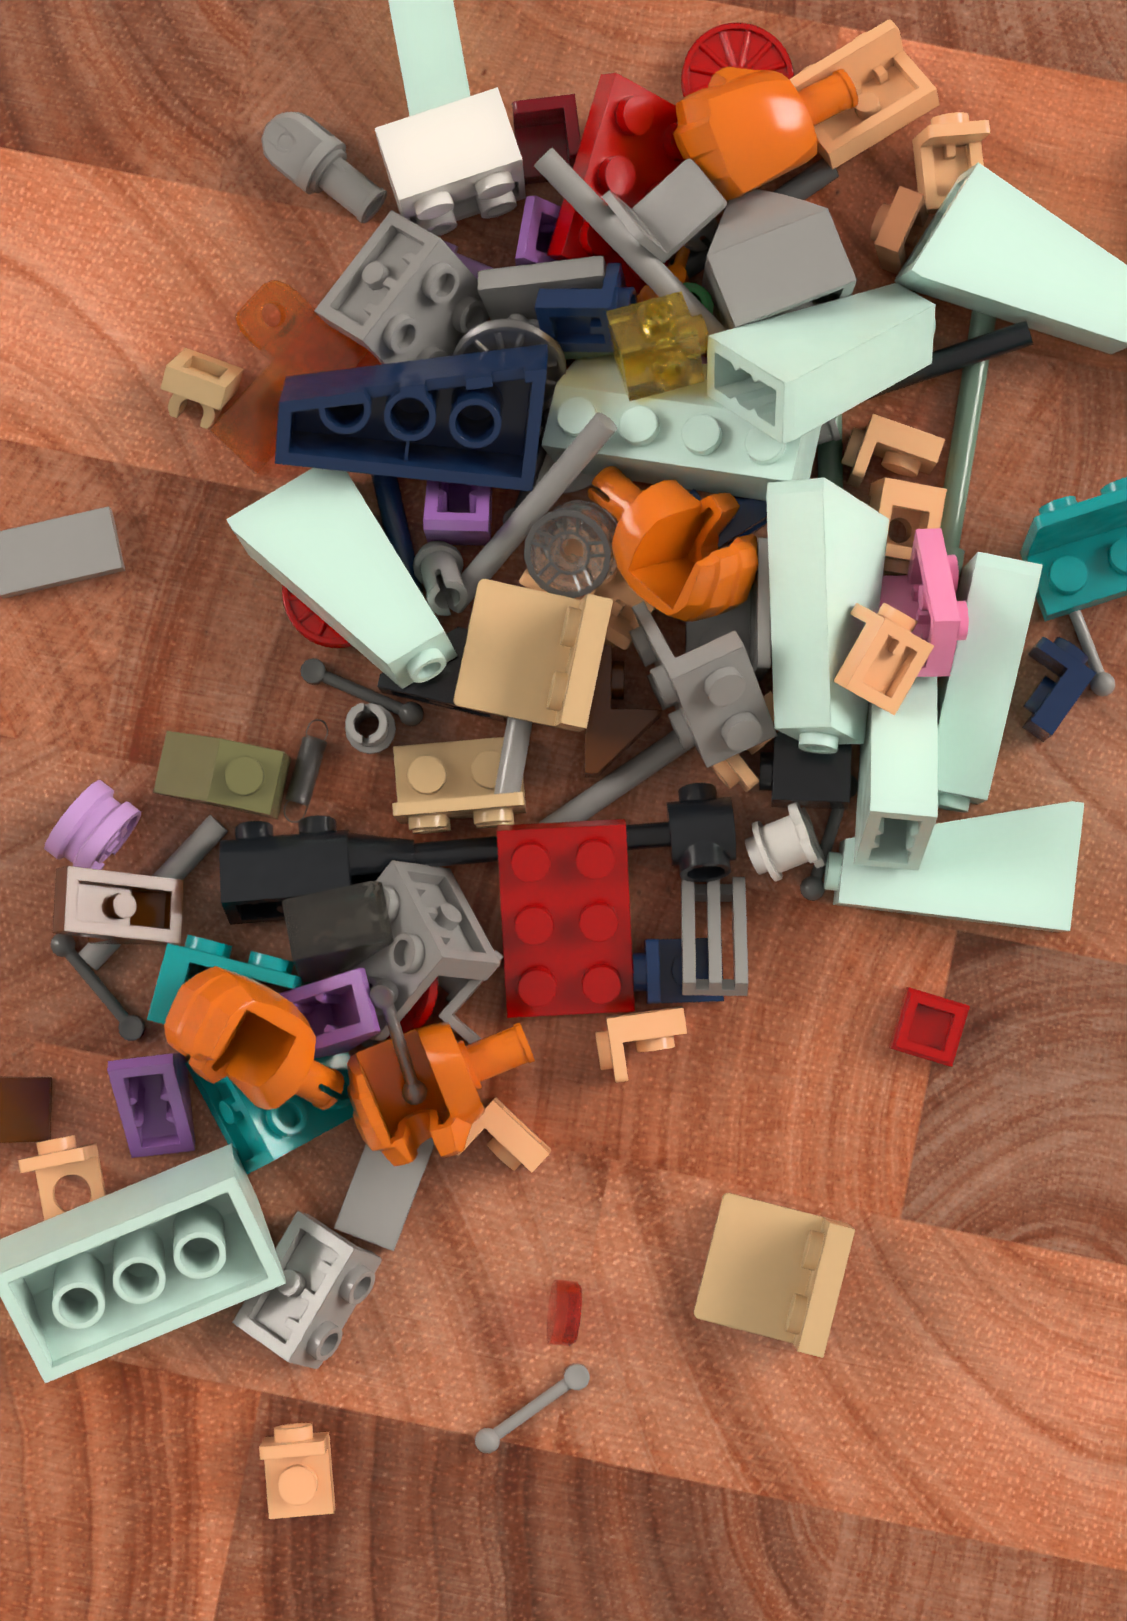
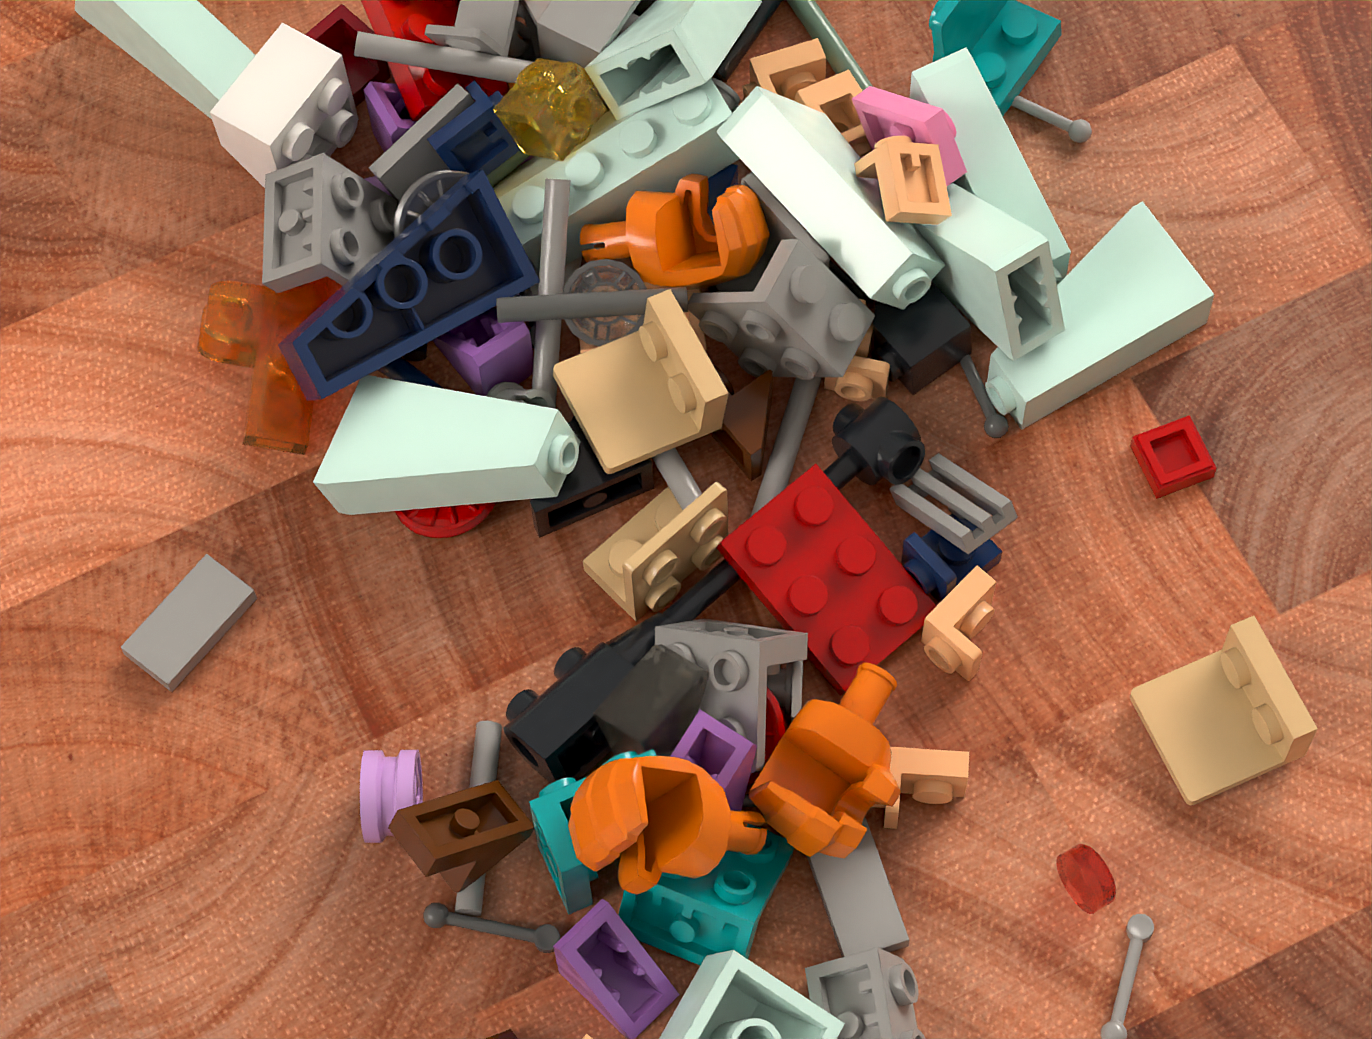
camera: 40 degrees left, 20 degrees down
olive slope [153,731,291,819] -> none
tan tile [160,348,244,429] -> none
light grey arm [261,112,387,223] -> none
flat silver piece [283,719,328,823] -> none
dark grey hinge [300,658,424,726] -> none
light grey pin [345,703,396,754] -> none
flat silver hinge [370,979,427,1105] -> none
white brick [745,802,826,882] -> none
dark blue bracket [1022,637,1096,742] -> none
none -> dark grey bar [496,287,688,323]

